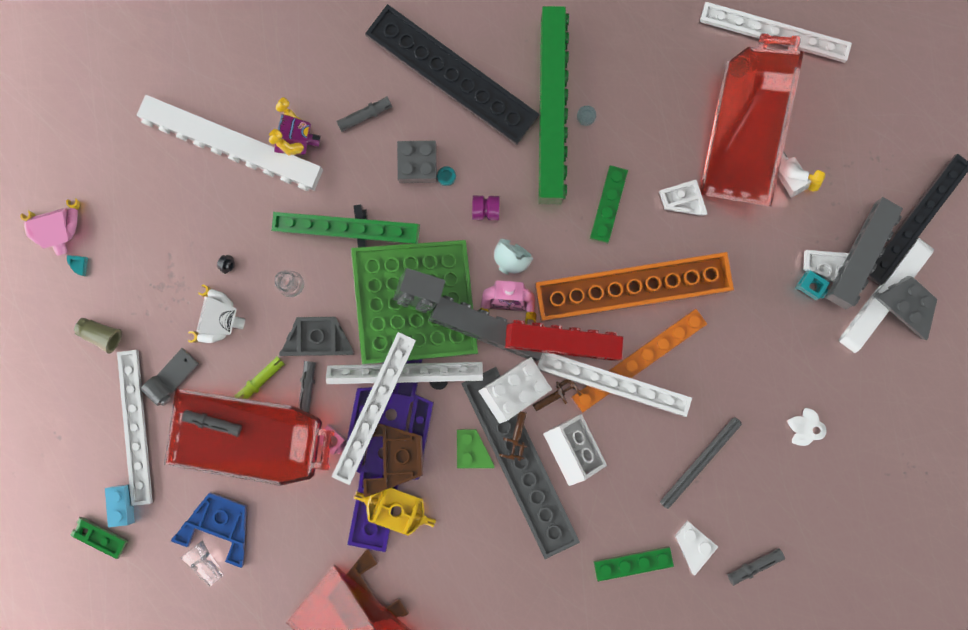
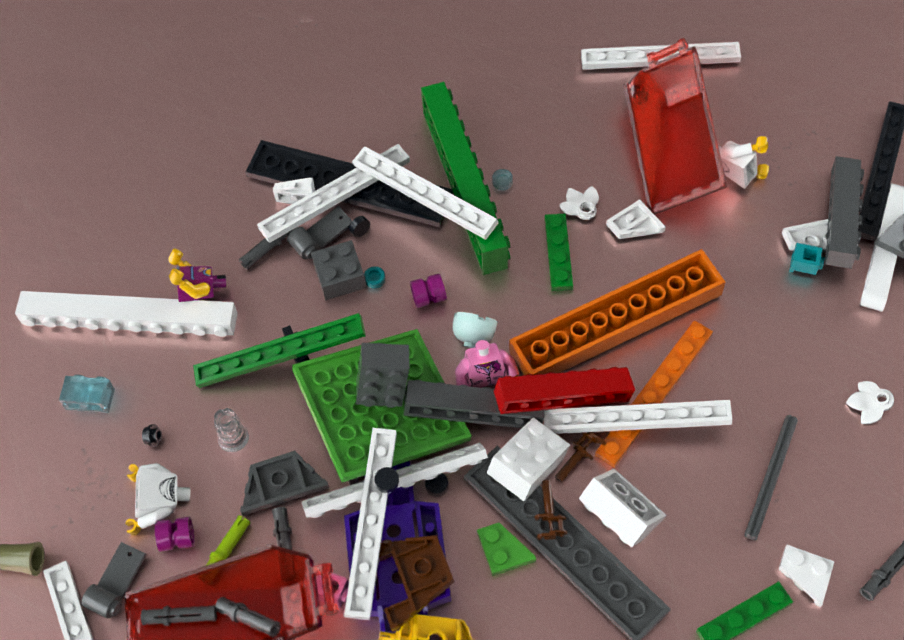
camera: 20 degrees left, 25 degrees down
none -> clear light blue brick [59,375,115,413]
none -> magenta wheel [155,516,195,552]
none -> dark grey pin [215,597,281,637]
none -> white plate [257,144,410,243]
none -> white wing [273,178,315,204]
none -> dark grey door [287,206,352,259]
none -> black tile [349,216,370,237]
none -> white plate [352,146,498,240]
none -> black tile [374,467,399,493]
none -> white plate [559,186,599,220]

